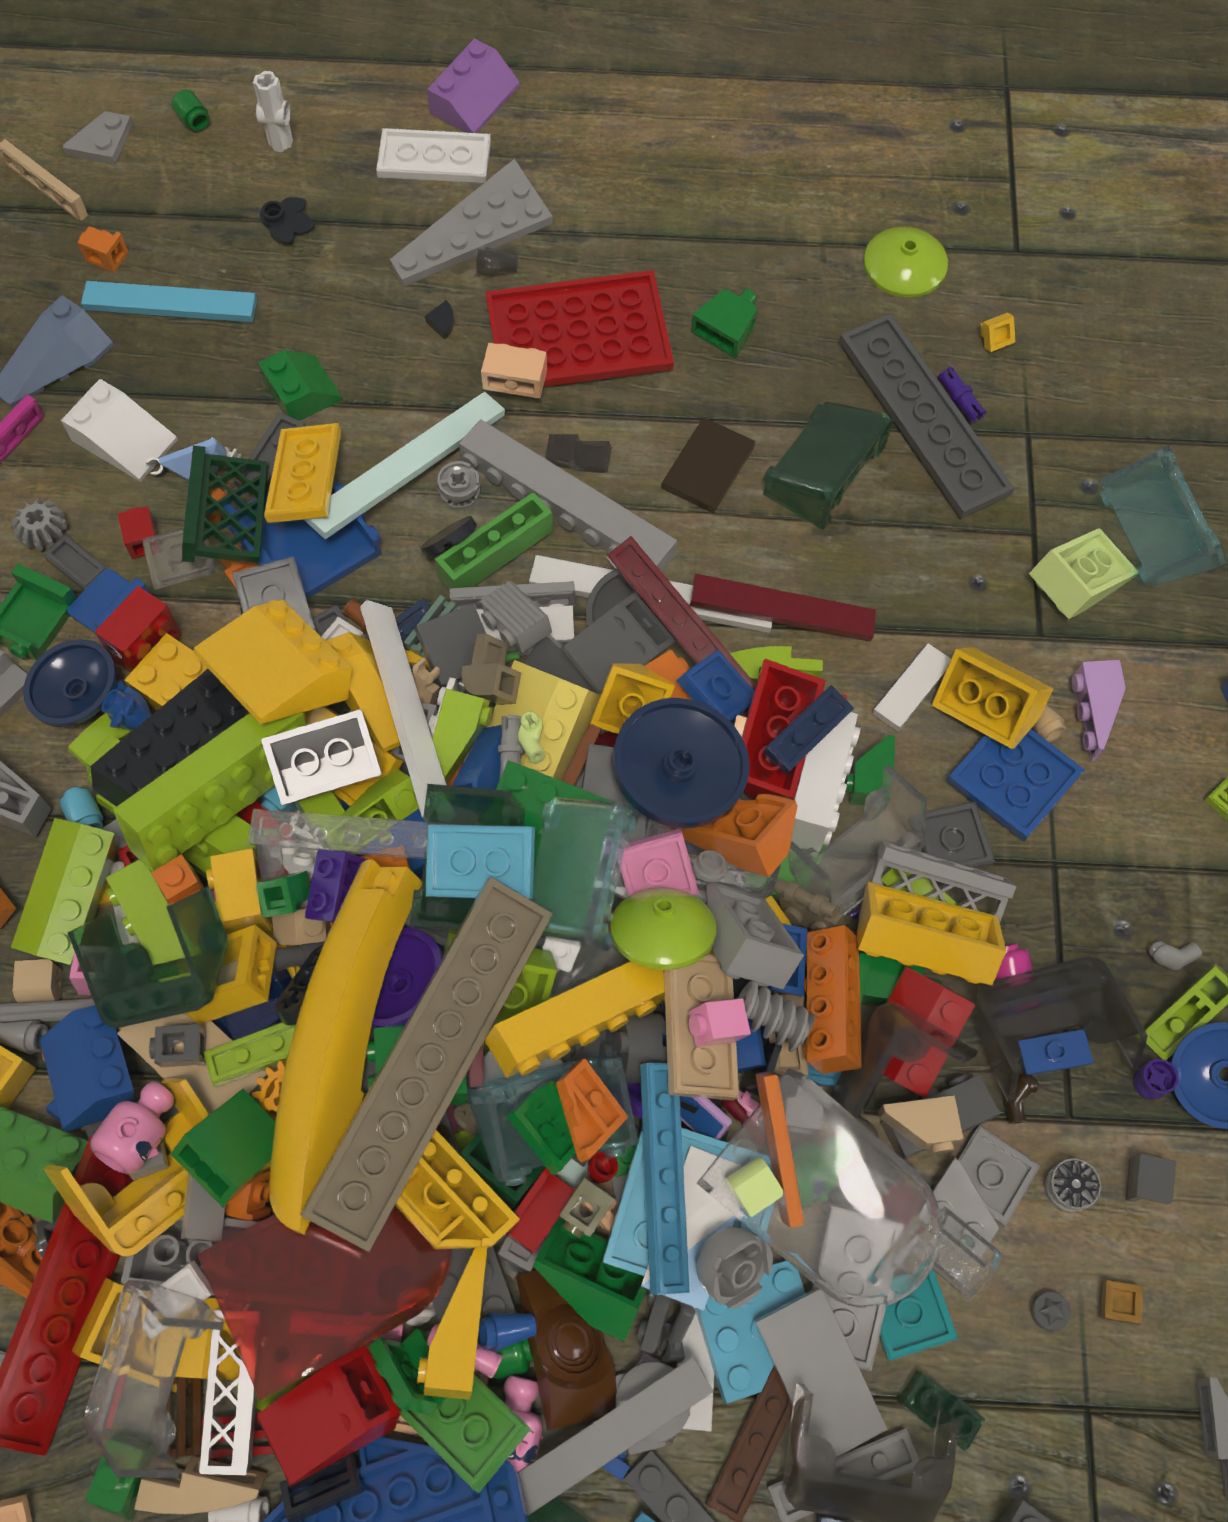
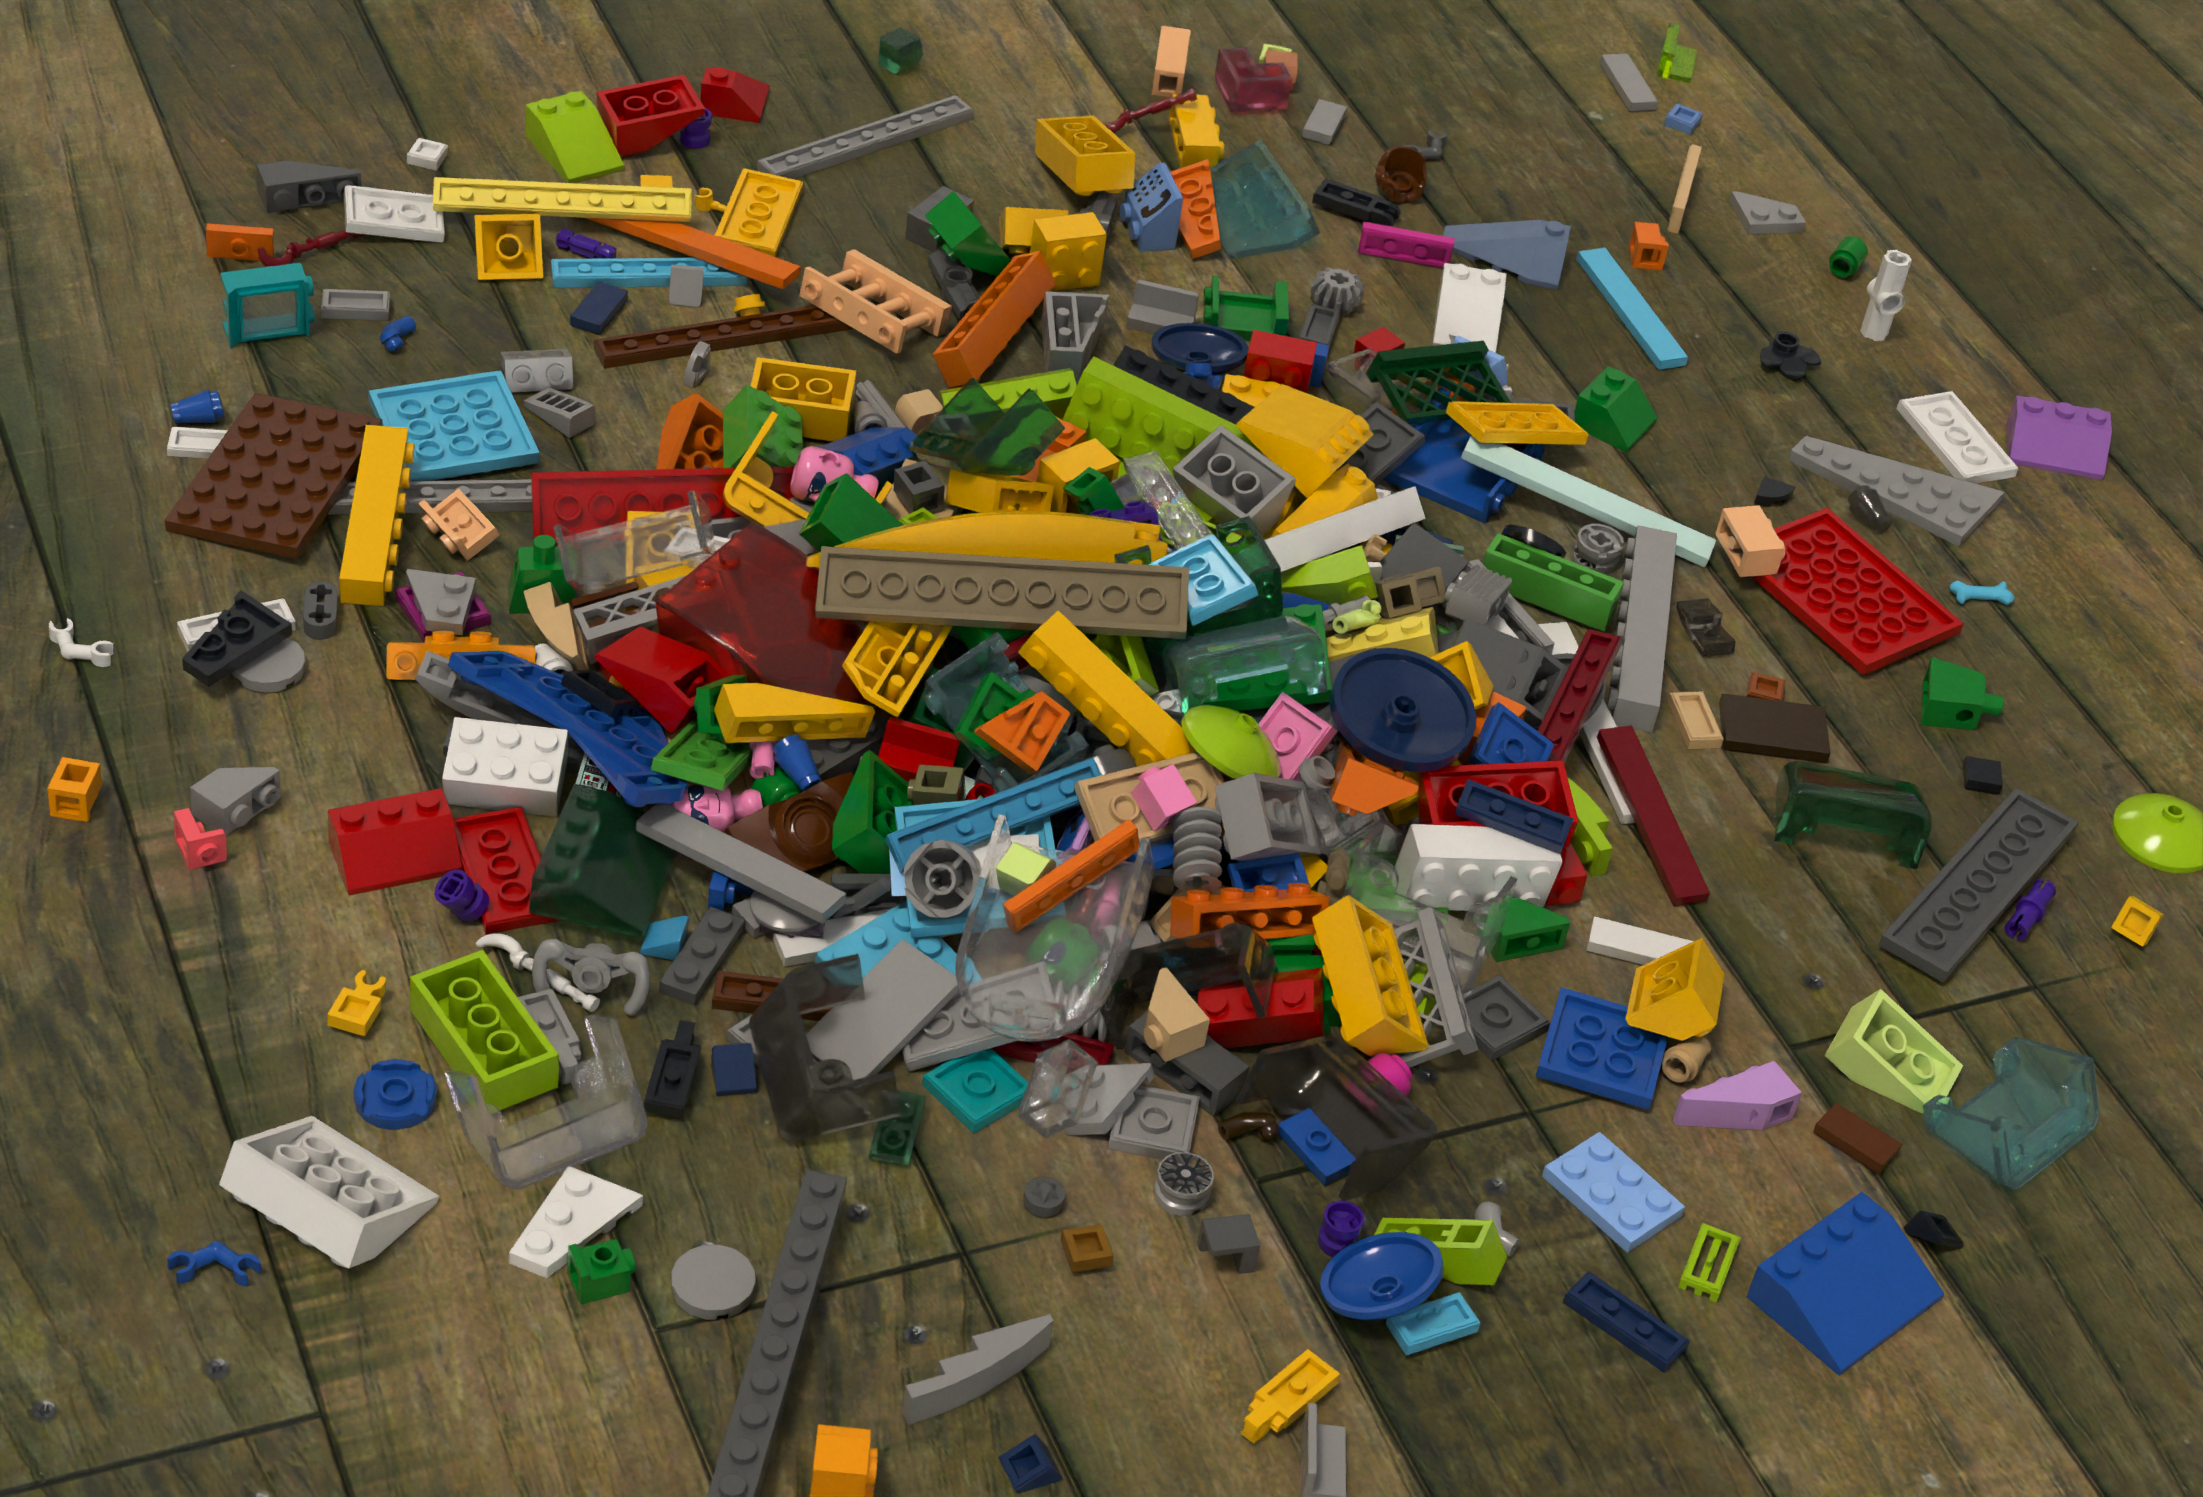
camera: 60 degrees right, 25 degrees down
none -> light blue plate [1542,1132,1685,1253]
none -> tan tile [1668,691,1723,749]
none -> dark orange tile [1746,672,1785,701]
none -> reddish brown tile [1813,1103,1902,1174]
none -> medium azure piece [1949,580,2015,605]
none -> black tile [1963,756,2003,794]

